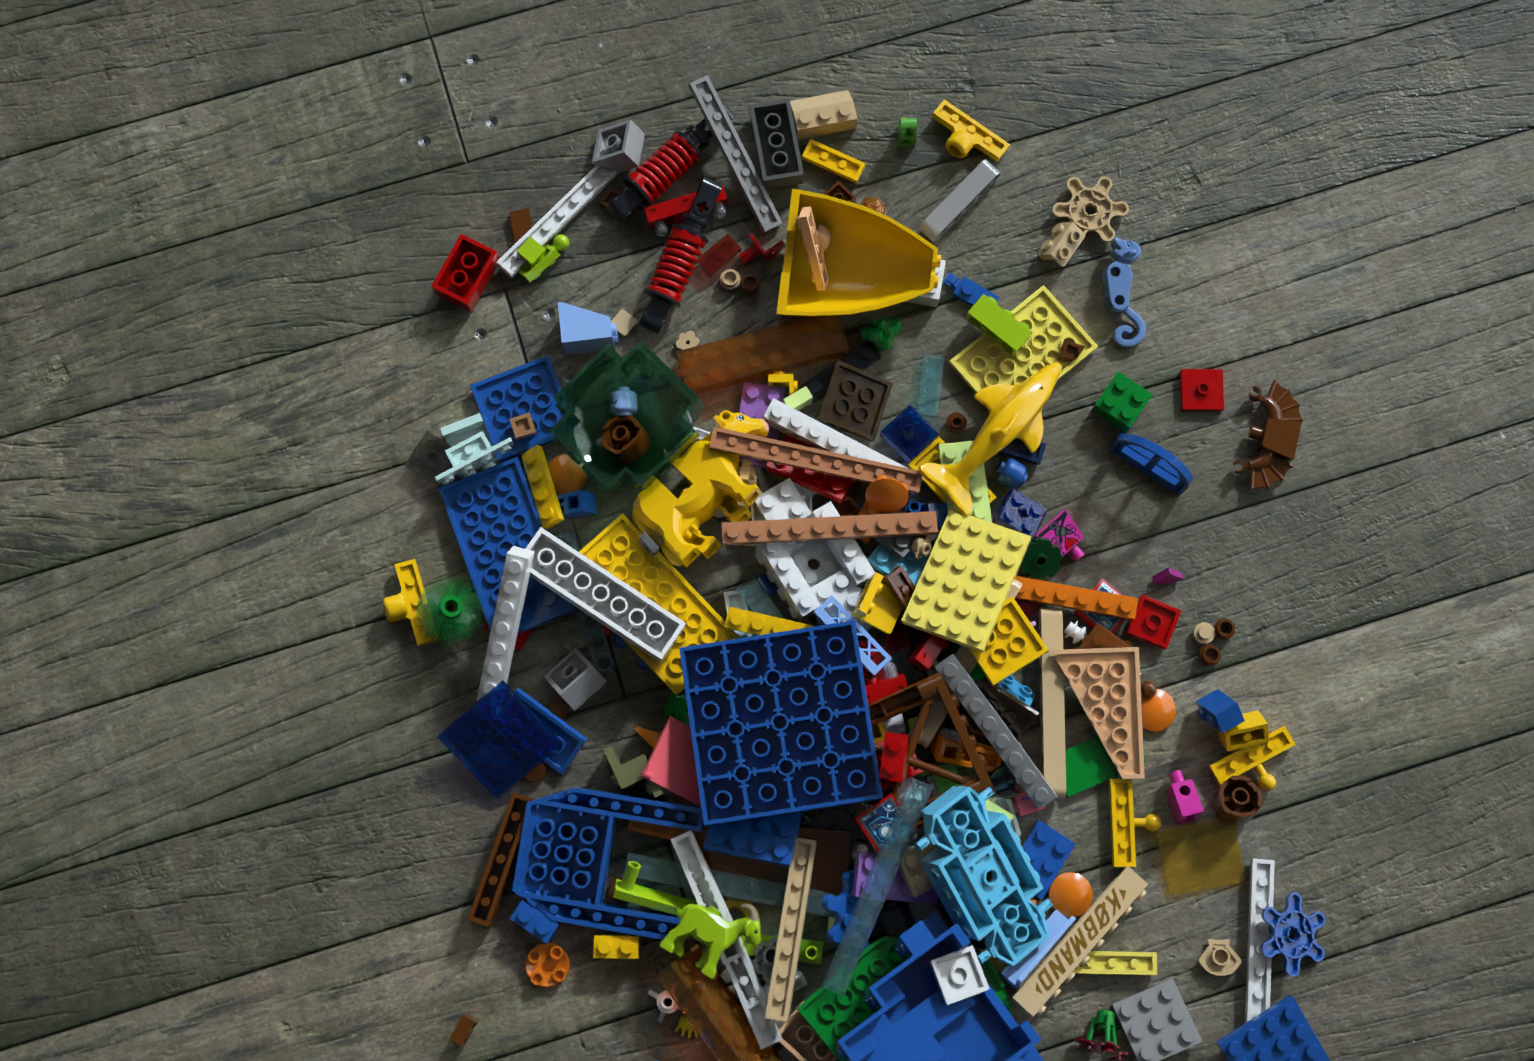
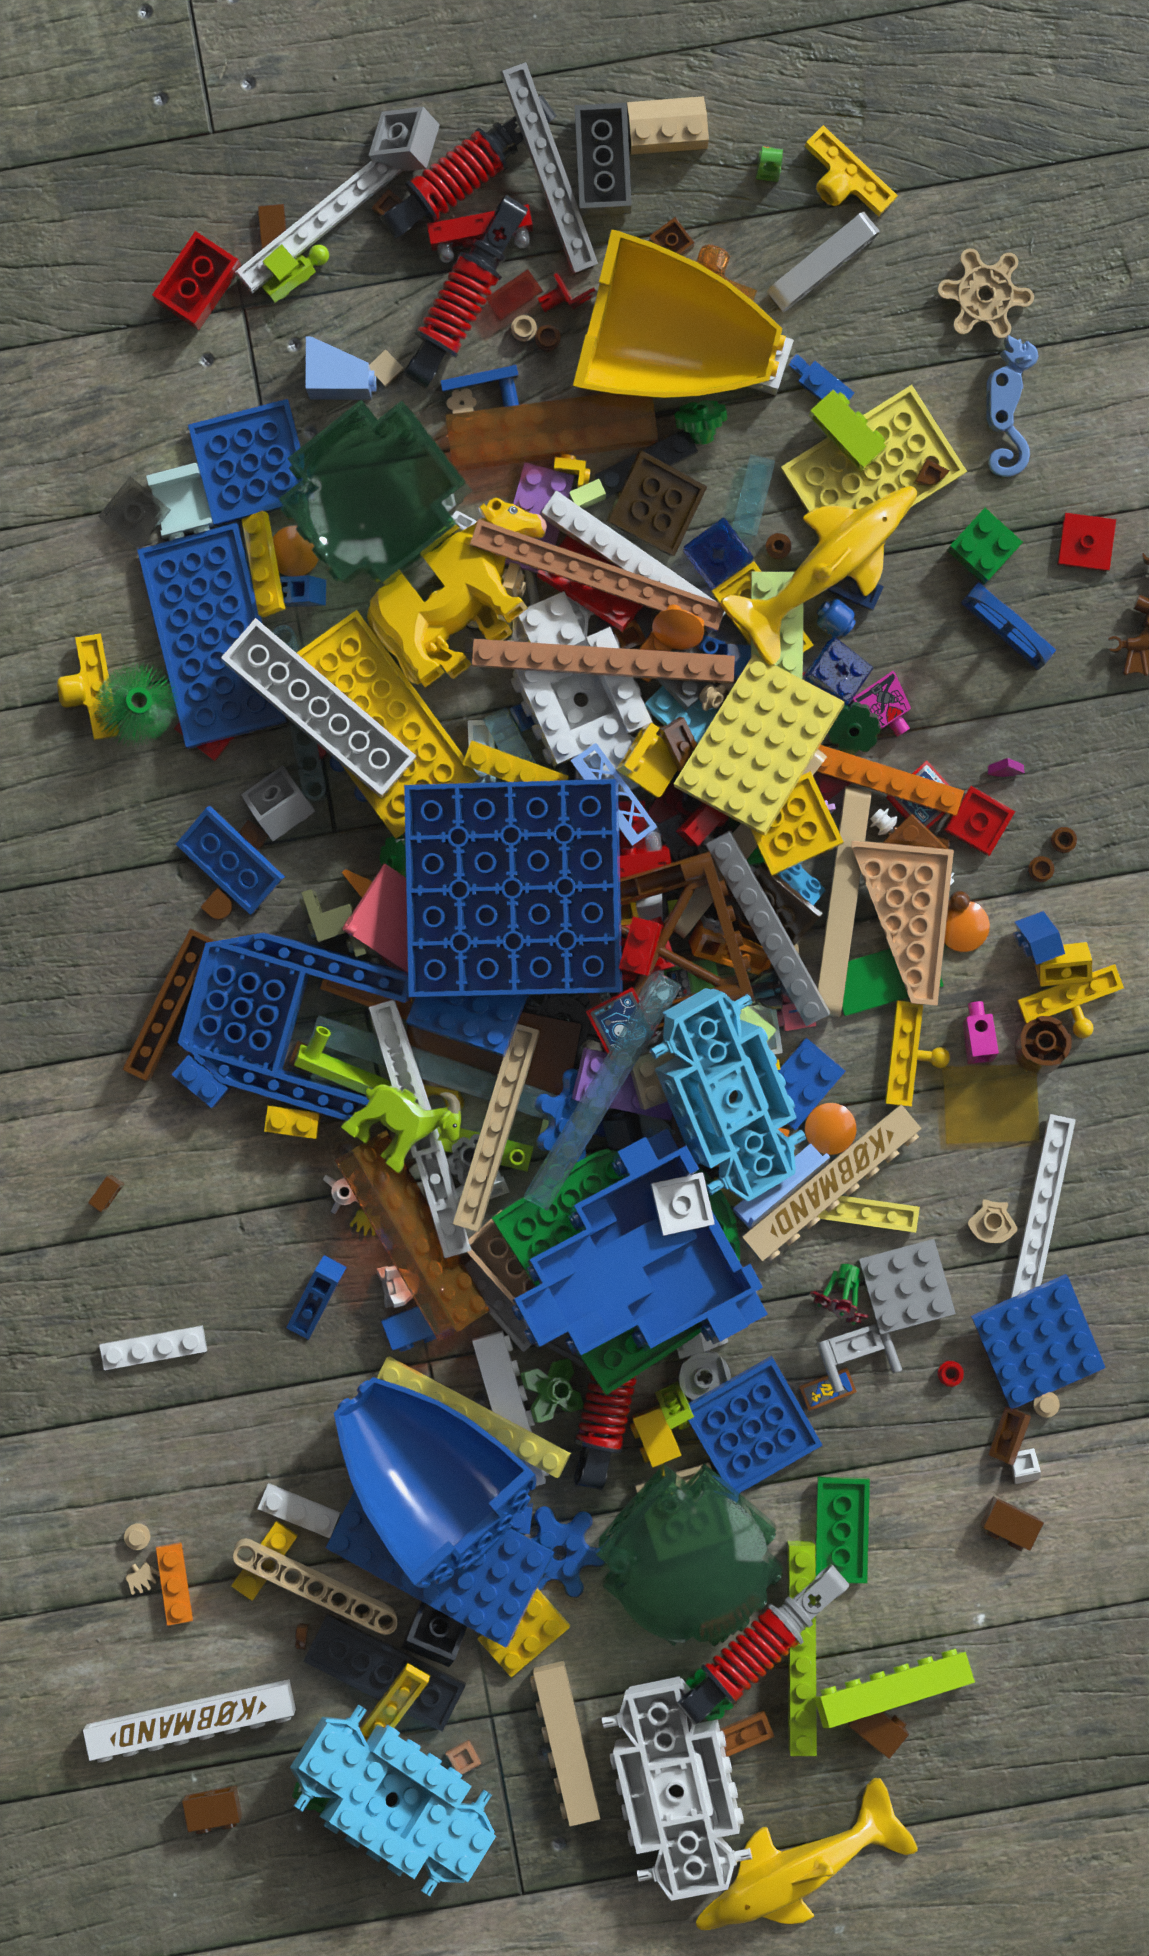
camera: 10 degrees right, 10 degrees up
light aqua bracket [434,431,514,484] -> none
clear blue plate [437,680,562,799] -> none
white brick [474,546,535,720] -> none
medium nougat plate [510,412,537,440] -> none
orange dish [525,942,570,988] -> none
reddish brown brick [601,415,651,465] -> none
light blue head [610,387,638,417] -> none
flat silver tile [639,532,659,557] -> none
light nougat plate [797,207,831,291] -> none
yellow plate [802,139,866,184] -> none
tan bracket [1037,222,1086,267] -> none
tan plate [1193,622,1215,644] -> none
blue plate [1260,892,1326,977] -> none
none -> blue piece [441,365,520,411]

